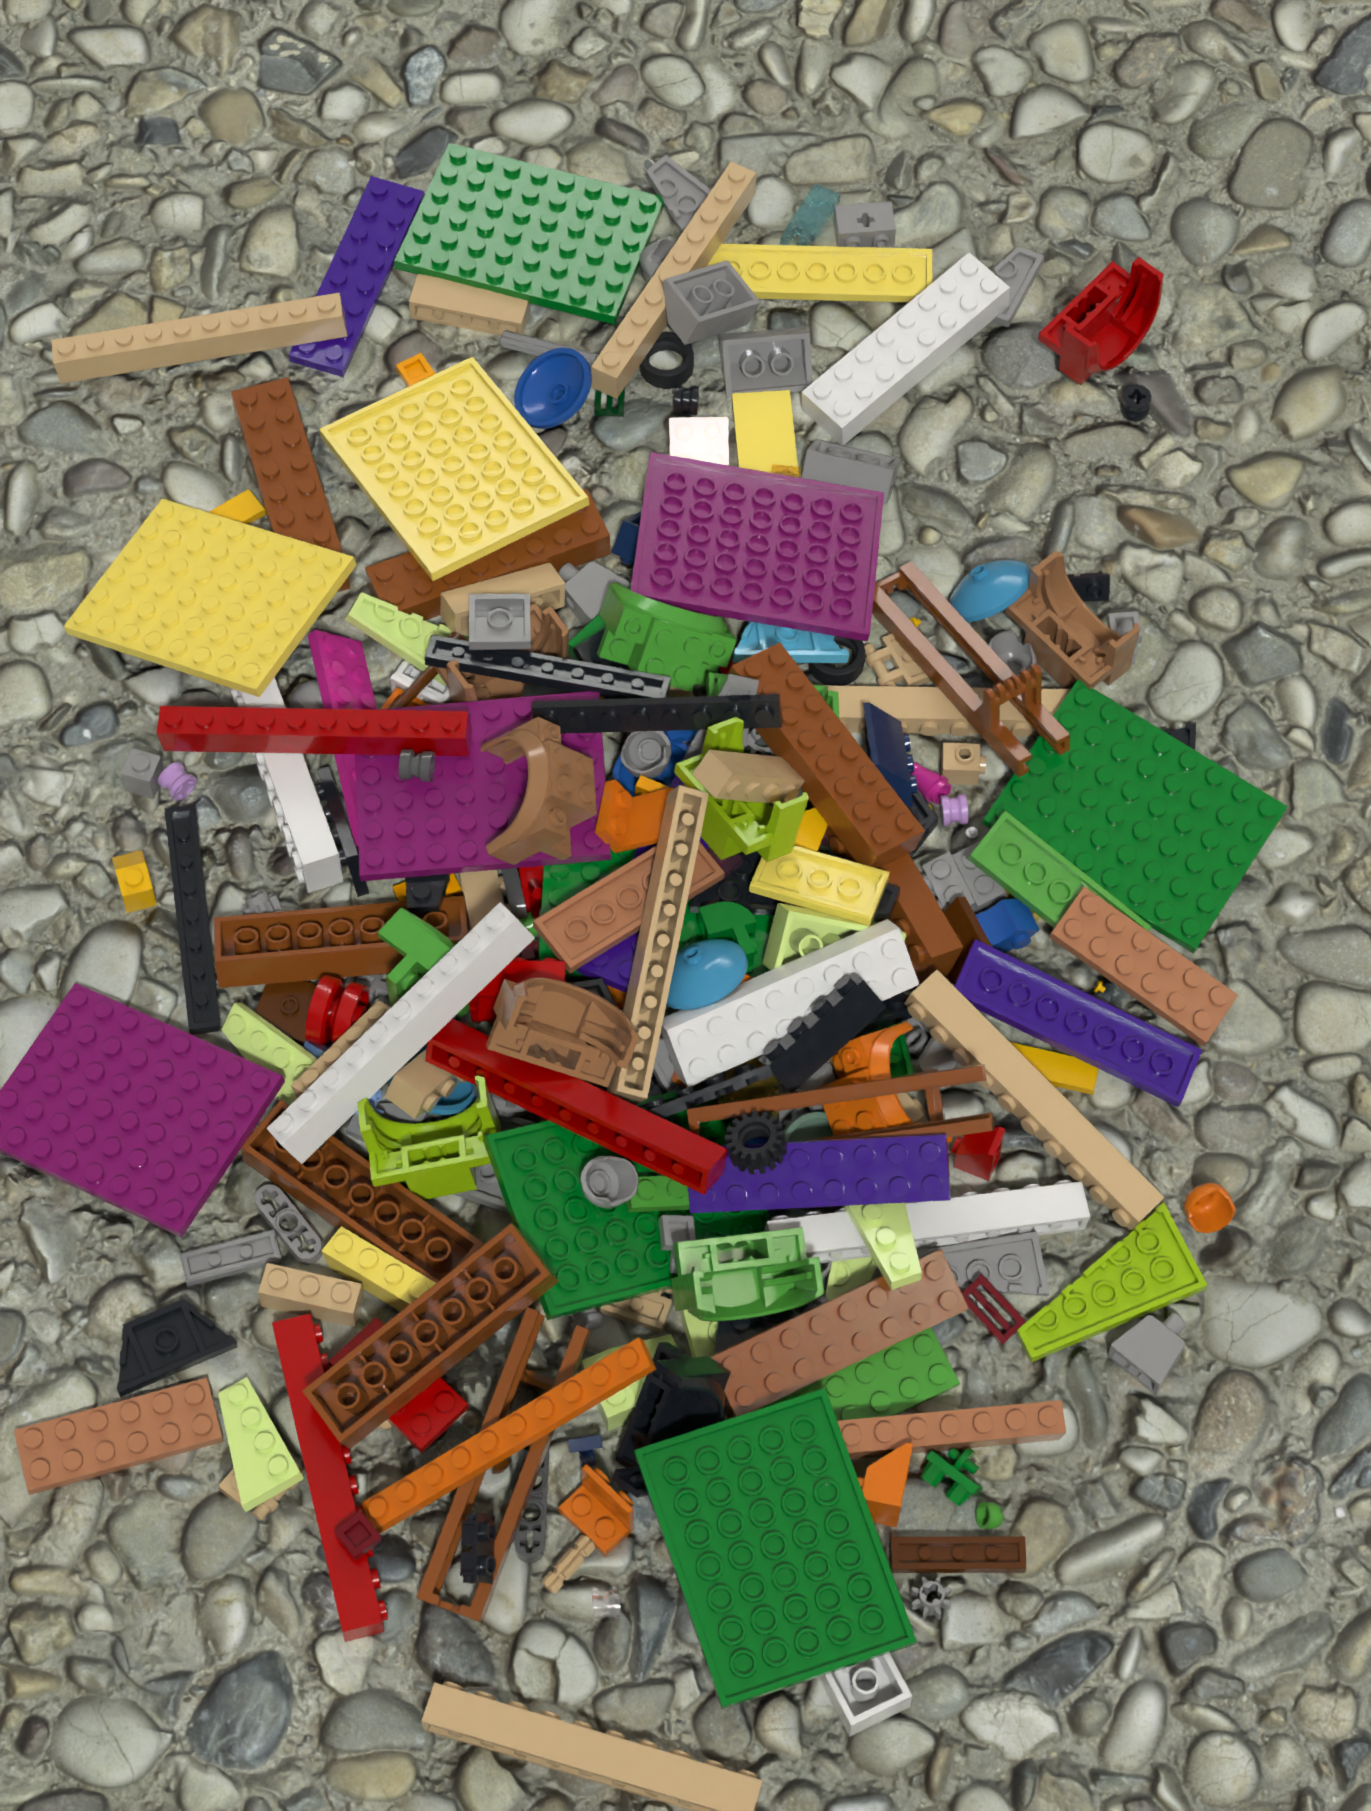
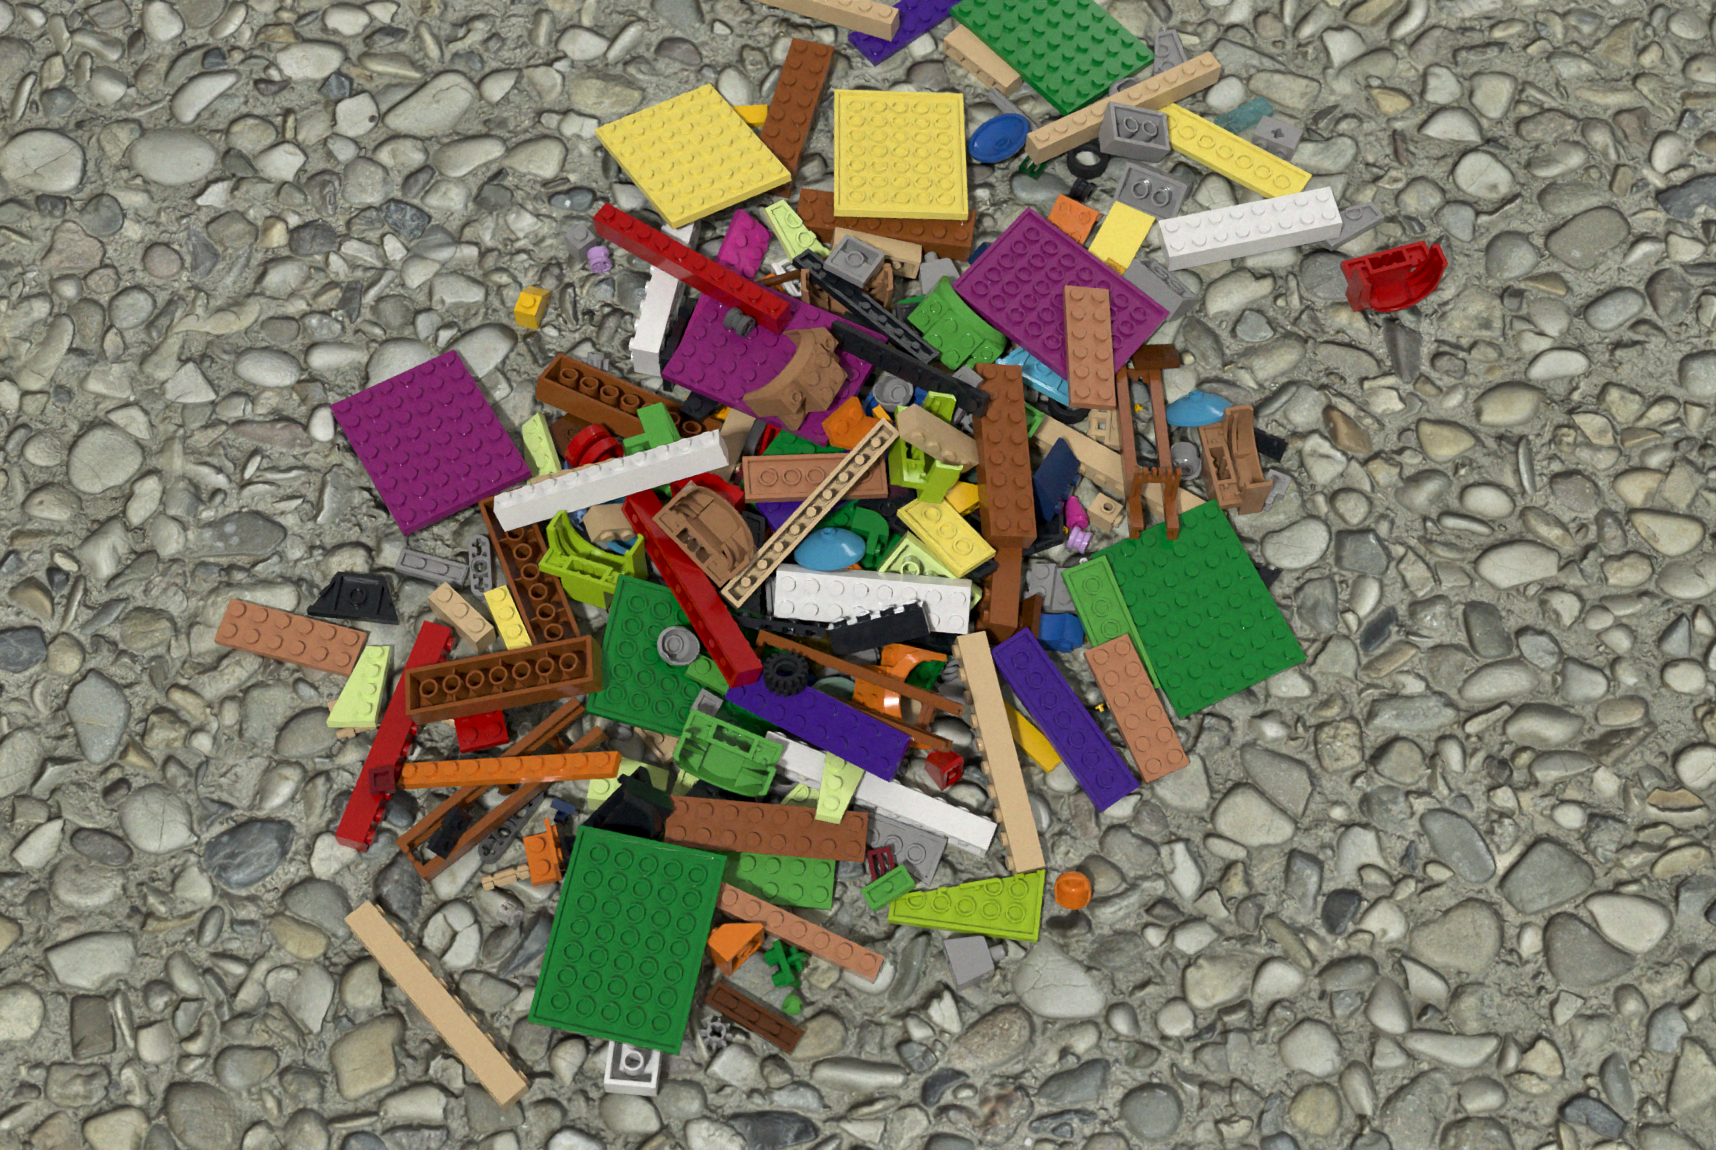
camera: 30 degrees right, 0 degrees up
black plate [164,804,222,1035] -> none
light orange plate [396,353,435,387] -> none
black wheel [1120,384,1152,422] -> none
none -> bright green plate [860,864,917,913]
none -> nougat plate [1062,285,1116,411]
none -> reddish brown tile [1130,344,1180,370]

